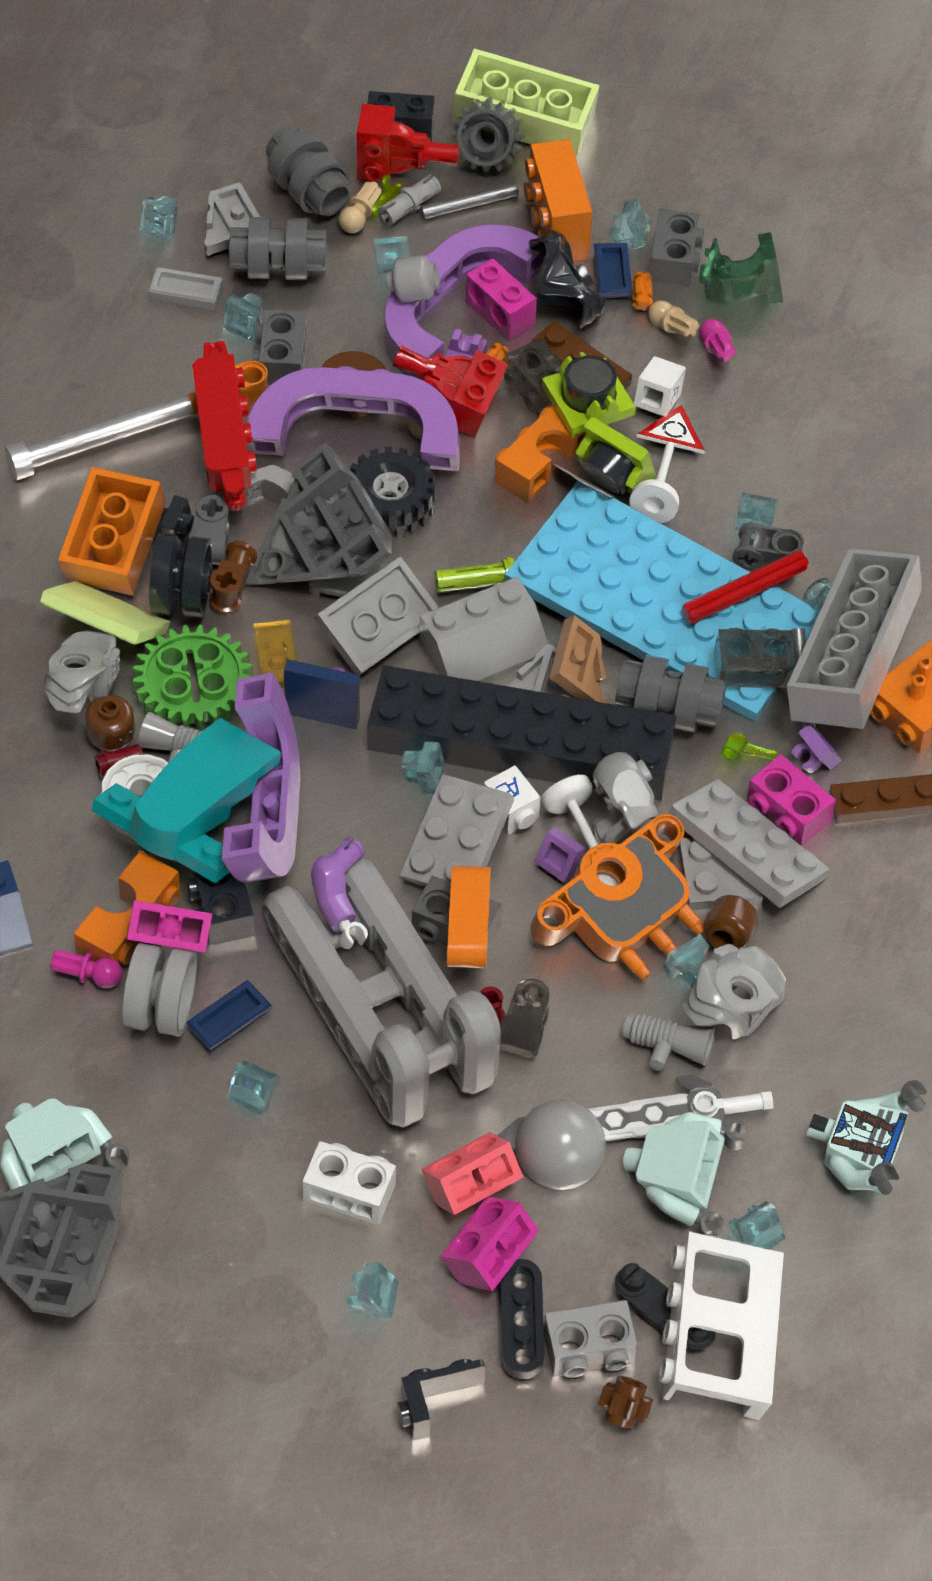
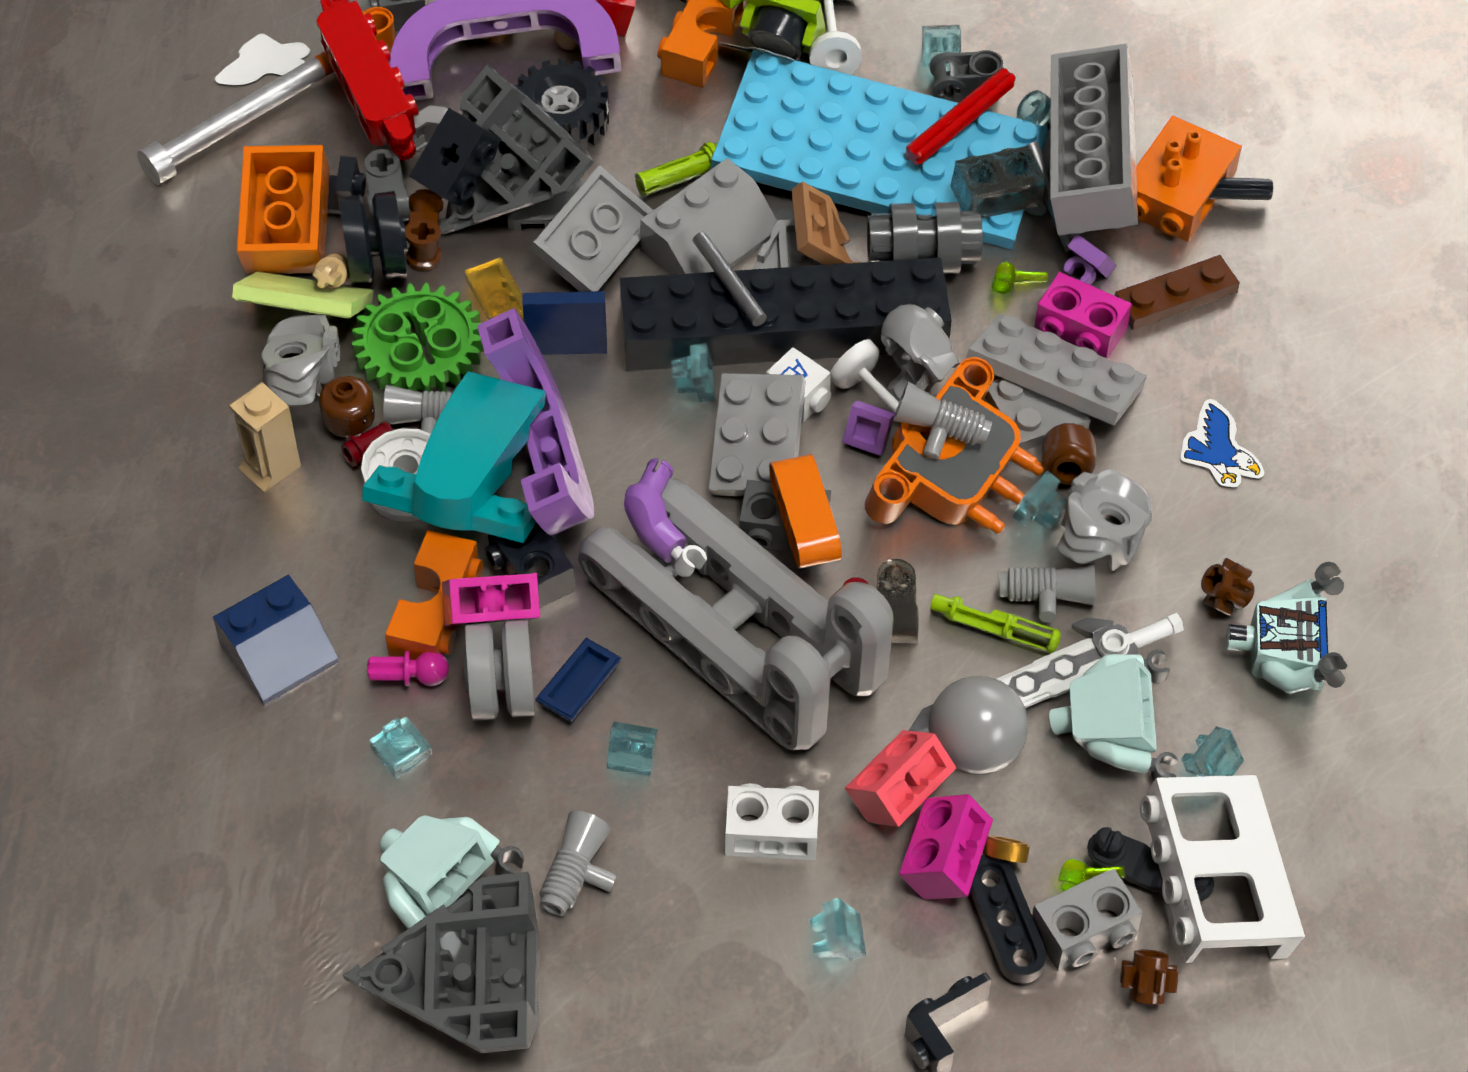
camera: 15 degrees left, 0 degrees up
none -> white sticker [215,33,310,85]
none -> tan window [229,382,301,493]
none -> tan axle [313,253,350,289]
none -> clear light blue tile [369,717,433,779]
none -> black brick [409,108,501,207]
none -> light grey piece [539,810,617,916]
none -> flat silver bar [692,231,767,326]
none -> light grey piece [893,381,992,459]
none -> lime piece [930,593,1061,654]
none -> pearl gold tile [982,835,1030,863]
none -> clear neon green hand [1058,859,1125,891]
none -> sticker [1181,399,1264,487]
none -> reddish brown gear [1201,558,1255,615]

